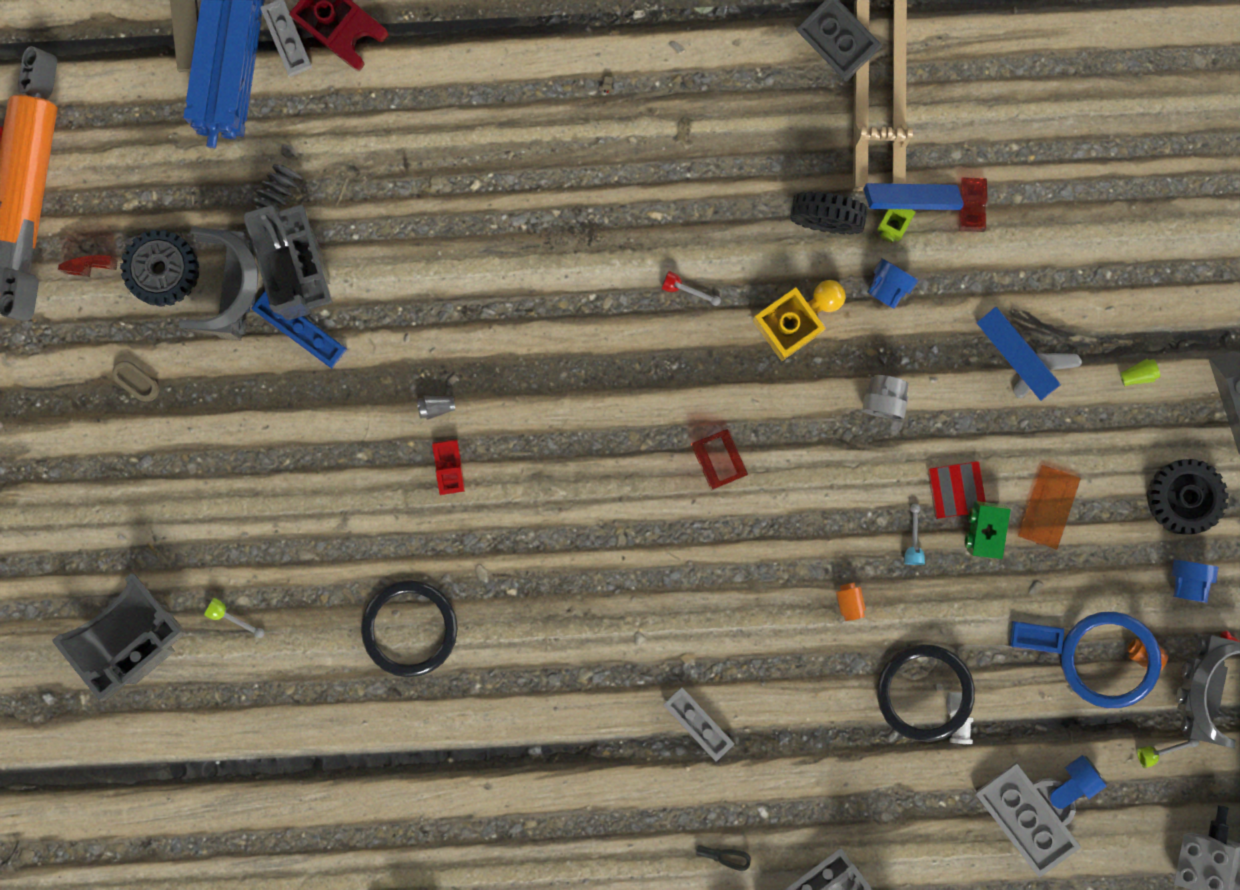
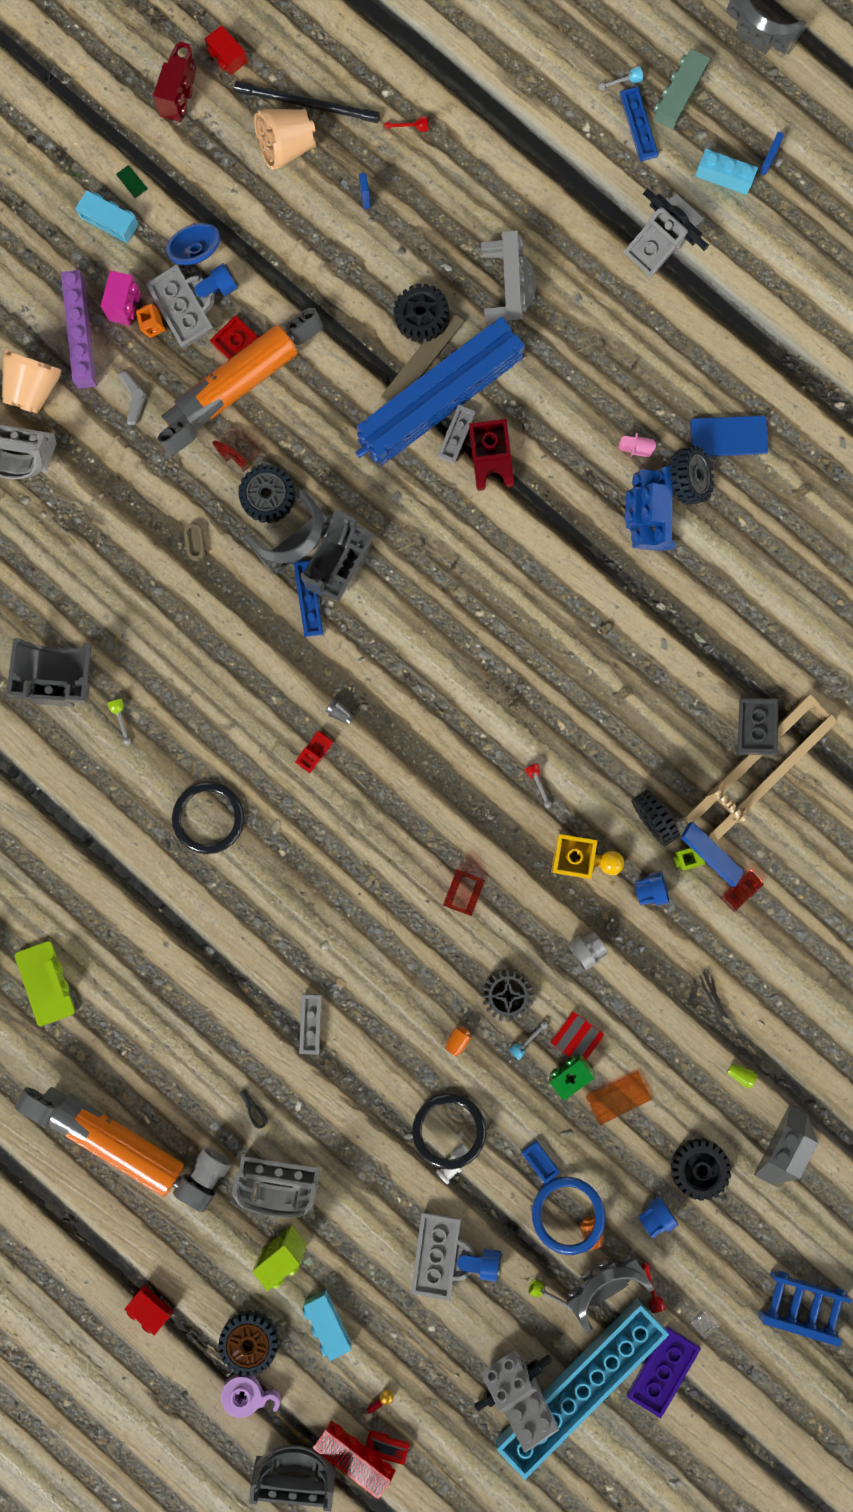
camera: 45 degrees right, 0 degrees up
dark grey piece [250,164,303,212] -> none
blue tile [977,307,1062,401] -> none
light grey piece [1013,353,1082,399] -> none
none -> dark grey gear [481,968,534,1022]

